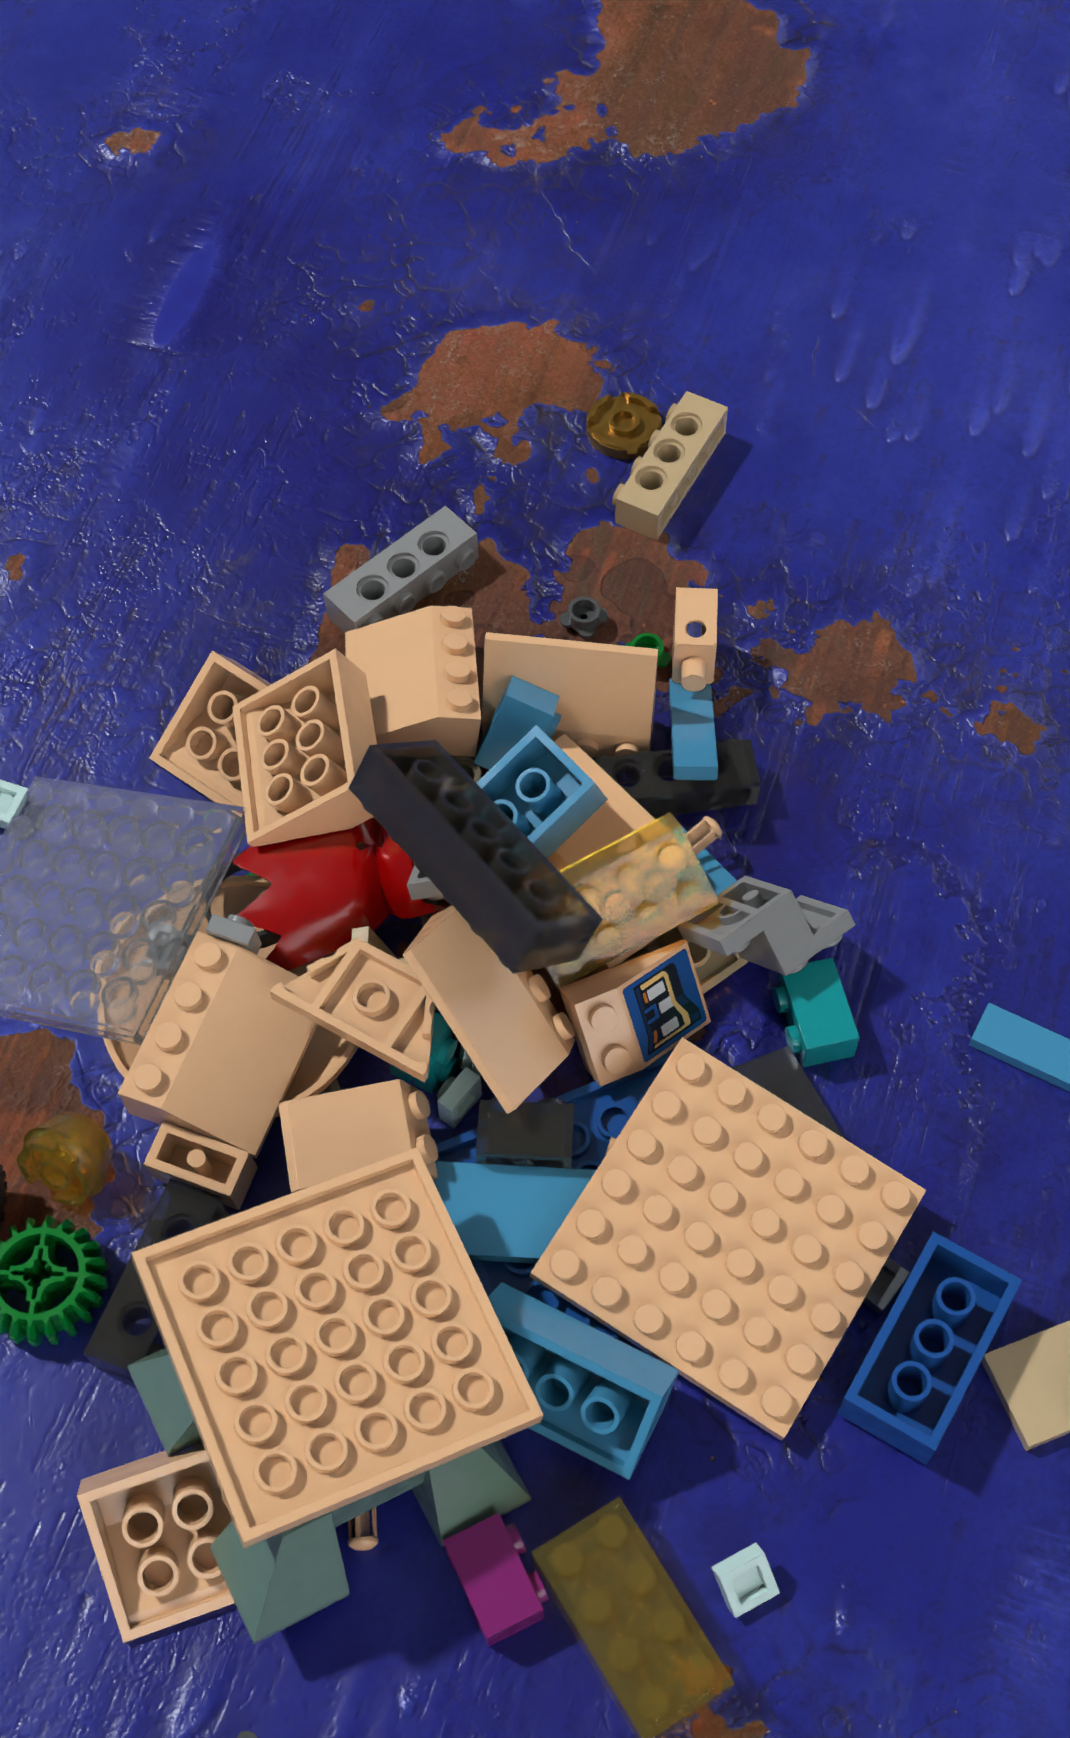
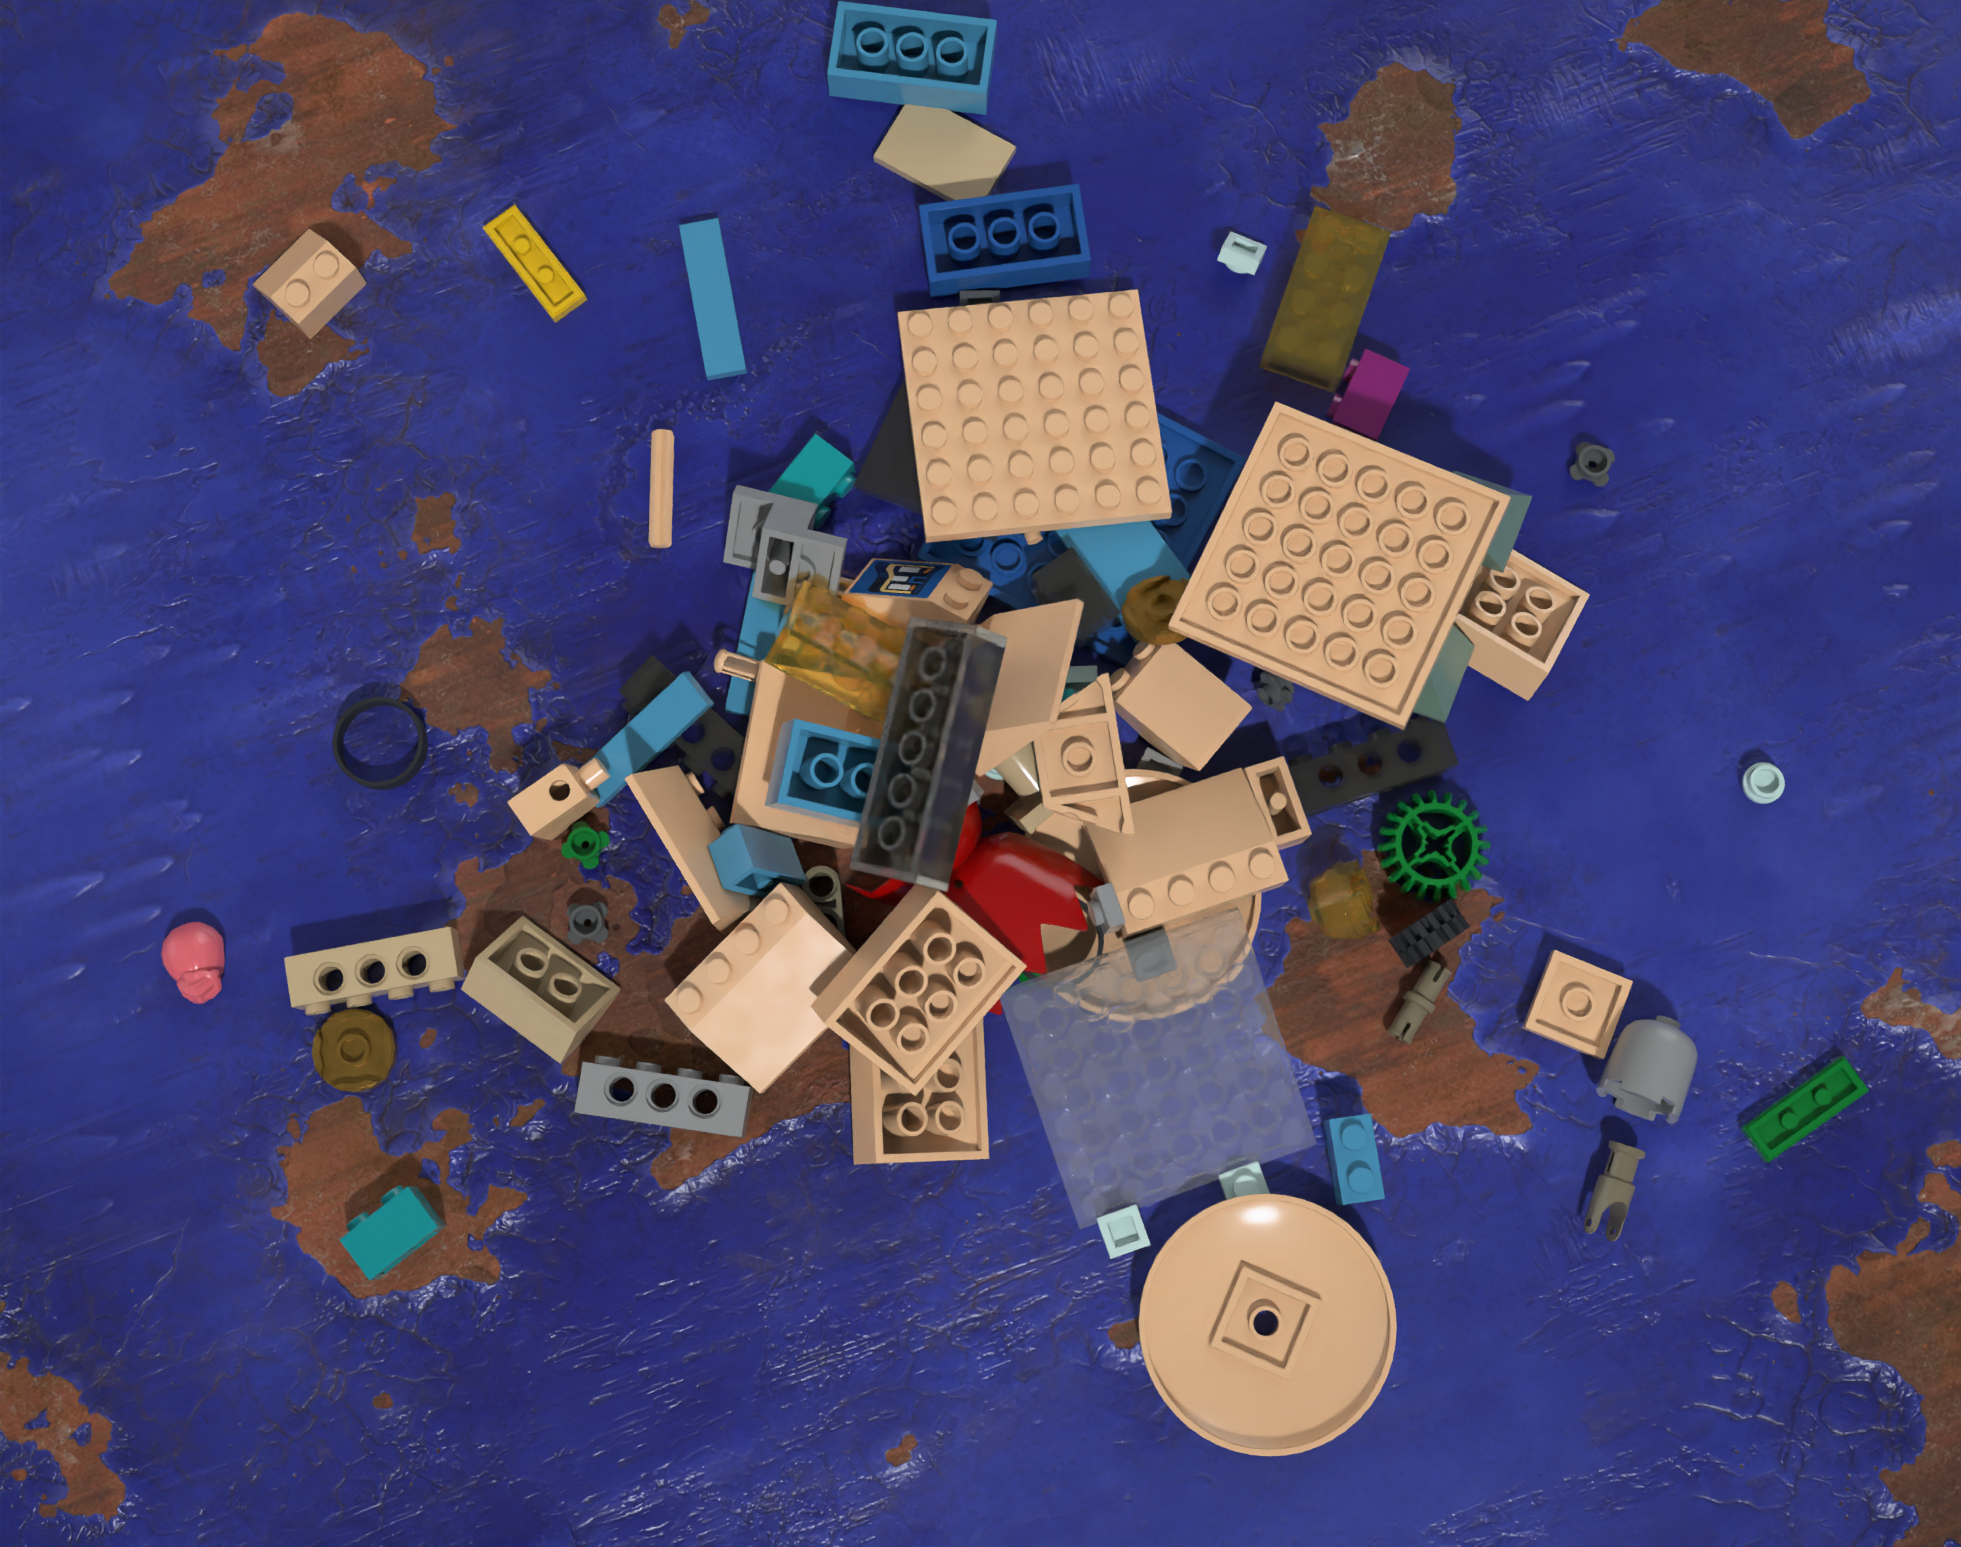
camera: 130 degrees left, 20 degrees up
dark azure slope [488,1282,679,1480] -> none
none -> coral hair [161,922,225,1004]
none -> black tyre [332,697,428,790]
none -> teal brick [339,1185,446,1281]
none -> tan slope [461,916,621,1064]
none -> light nougat axle [649,429,674,548]
none -> pearl gold tile [1121,575,1189,645]

